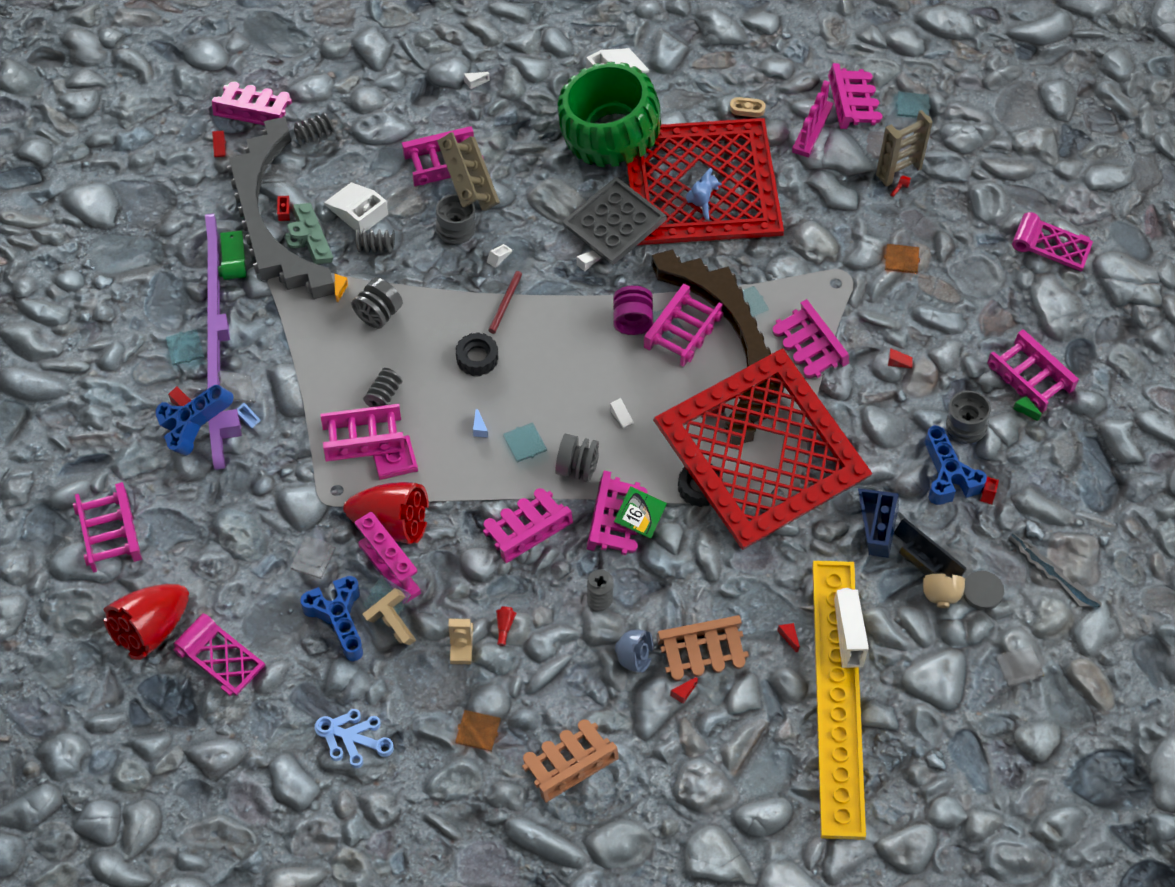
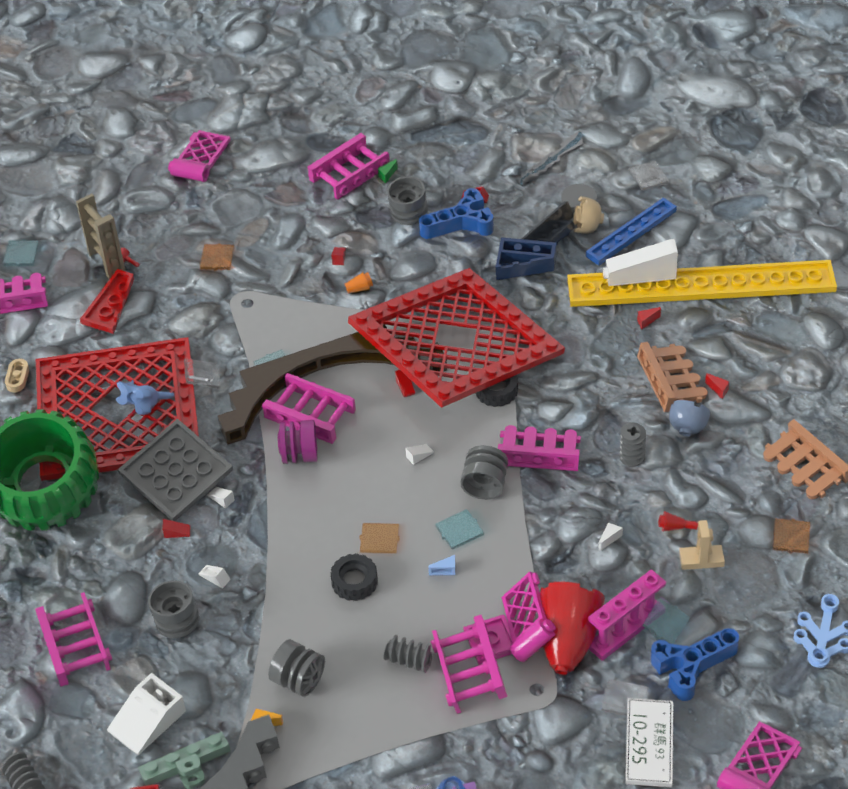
camera: 90 degrees left, 10 degrees down
dark grey piece [355,228,395,254] -> none
tan bracket [363,588,416,645] -> none
dark tan fence [437,132,500,211] -> none
dark pink fence [483,488,573,563] -> none
dark red bar [488,271,522,334] -> none
slope [614,486,667,539] -> none
dark pink fence [773,299,849,378] -> none
dark pink fence [792,80,833,158] -> none
none -> red wing [80,269,134,334]
none -> red piece [162,519,191,538]
none -> clear piece [184,358,221,389]
none -> orange cone [344,272,373,294]
none -> clear orange piece [359,523,400,553]
none -> dark pink piece [501,571,555,662]
none -> blue plate [586,197,677,266]
none -> white piece [599,523,623,551]
none -> white tile [625,698,673,787]

